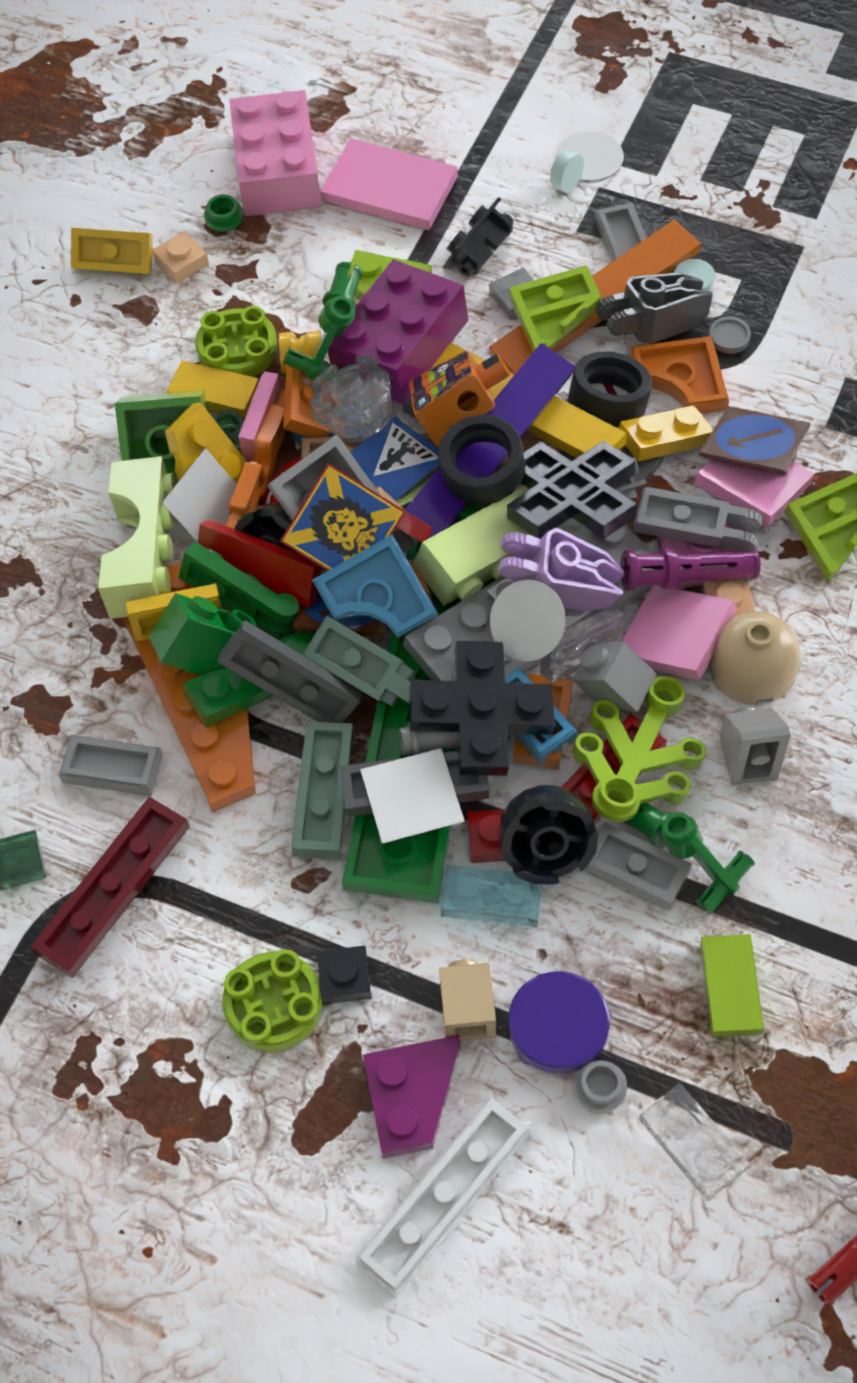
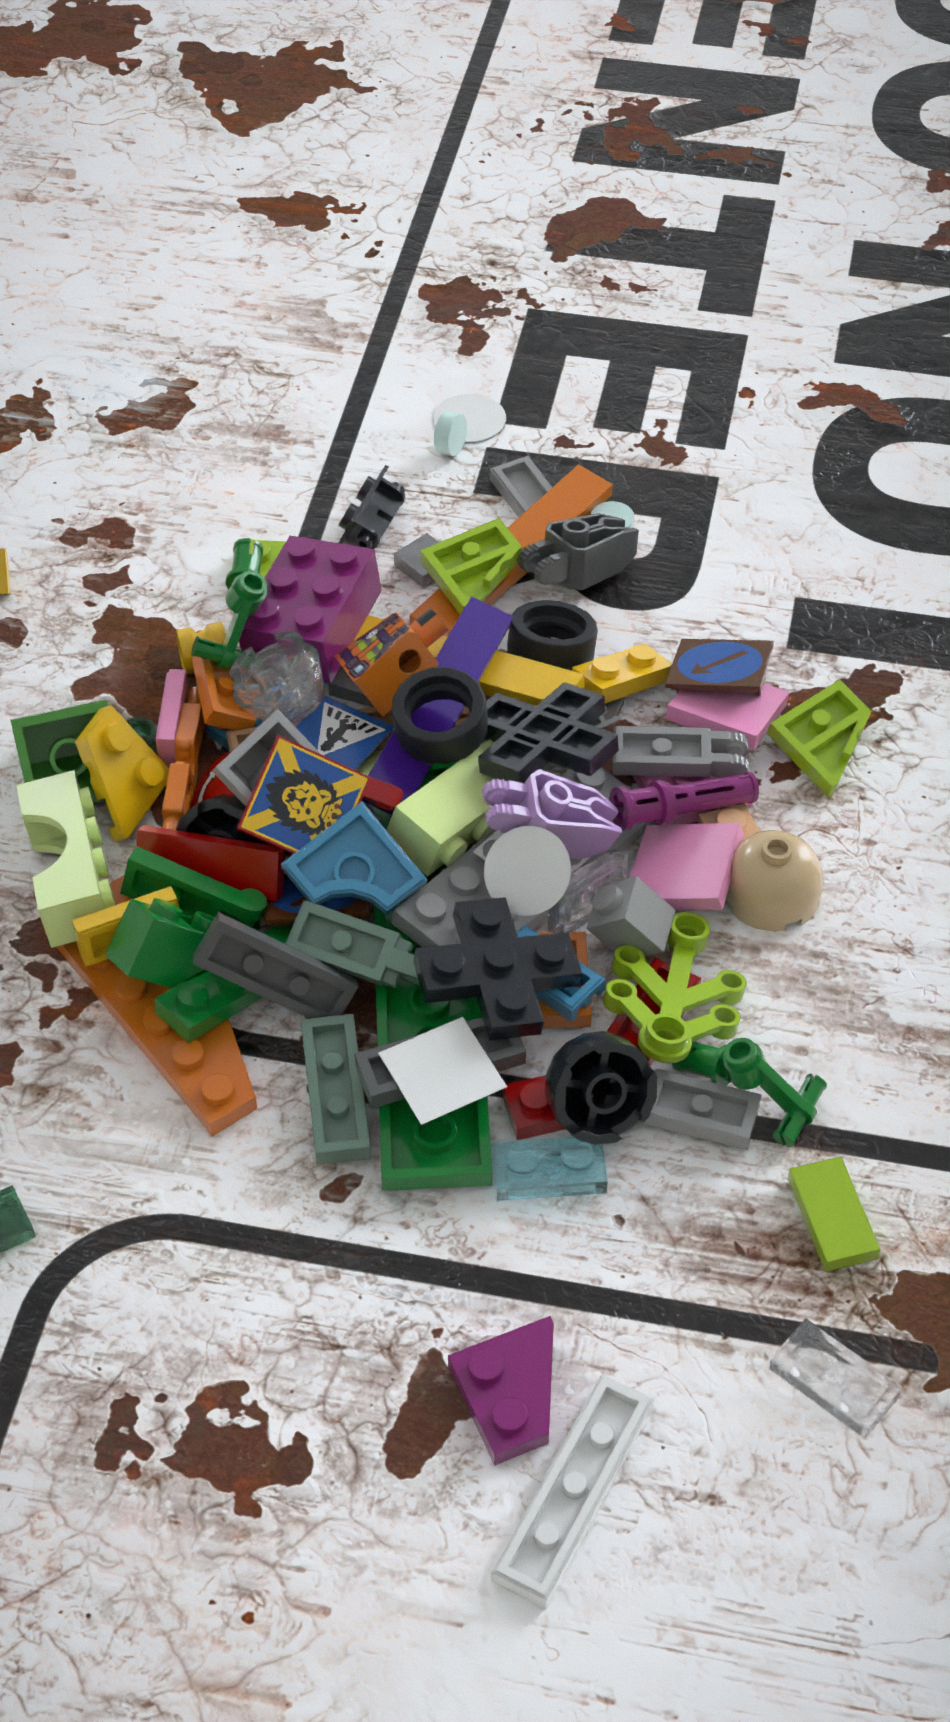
camera: 15 degrees left, 10 degrees down
dark red plate [30,797,190,979] -> none
light grey tile [59,735,163,796] -> none
light nougat plate [153,231,209,284] -> none
white sticker [162,448,237,542] -> none
yellow tile [166,361,259,419] -> none
lime tile [195,306,278,377] -> none
green plate [204,194,244,232] -> none
lime tile [222,949,323,1052] -> none
bright pink brick [229,90,321,217] -> none
black plate [316,945,372,1005] -> none
bright pink tile [320,138,458,231] -> none
light grey pin [399,722,458,756] -> none
tan brick [439,959,496,1041] -> none
dark purple tile [508,971,610,1074] -> none
light grey plate [575,1060,627,1113] -> none
orange tile [629,336,729,414] -> none
light grey piece [709,316,751,354] -> none
light grey slope [720,707,791,785] -> none

